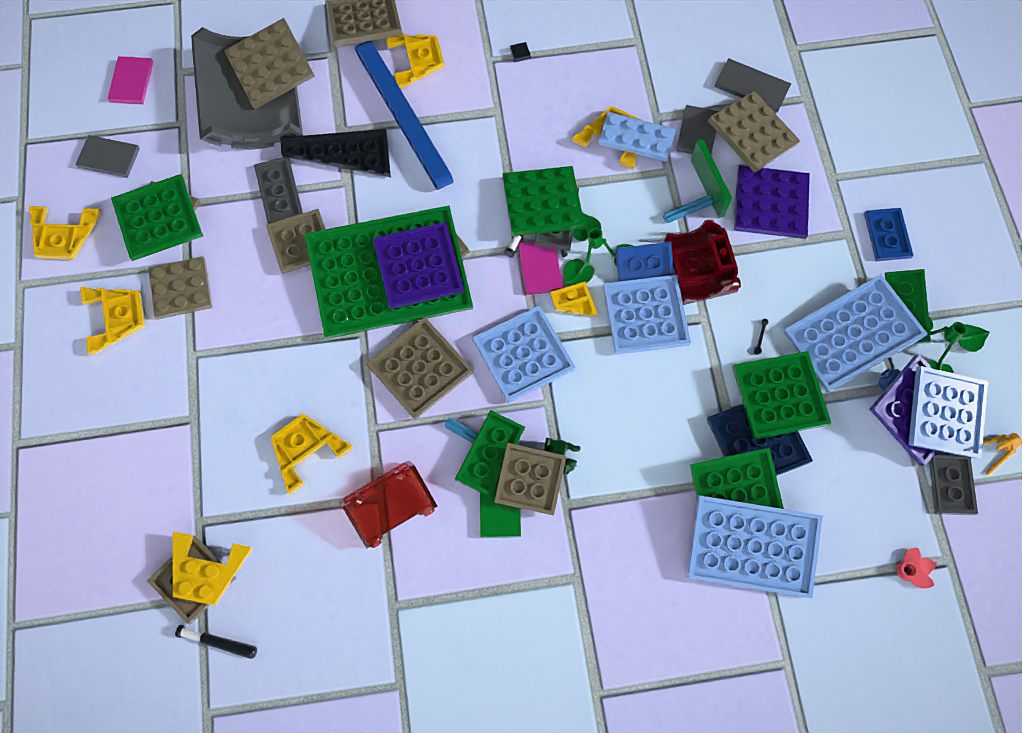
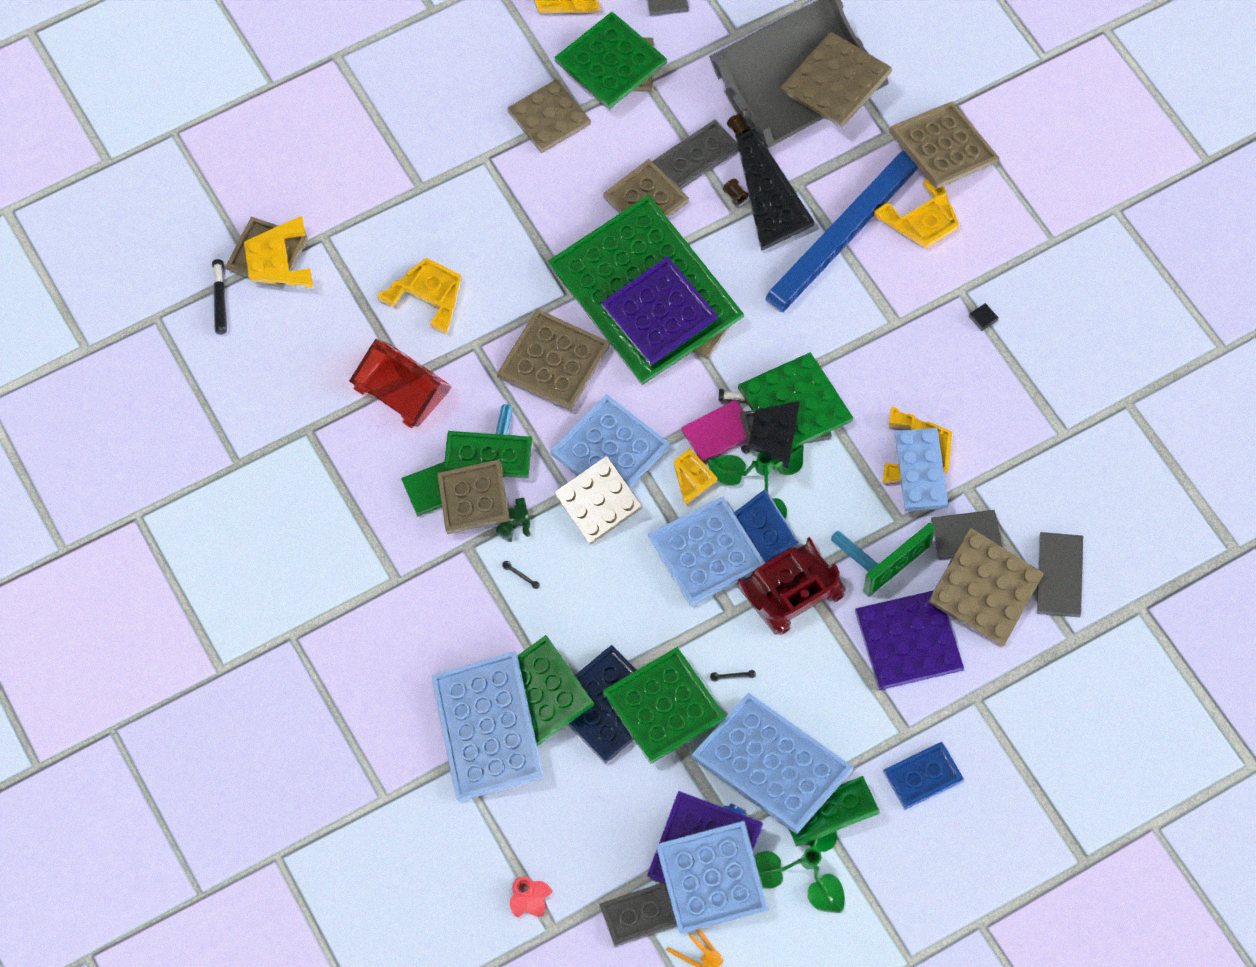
camera: 70 degrees right, 5 degrees down
yellow wing [80,287,145,356] -> none
none -> black hinge [502,561,540,589]
none -> plate [554,456,643,545]
none -> dark brown bush [722,178,749,206]
none -> dark brown bush [727,114,752,139]
none -> black wing [749,401,800,468]

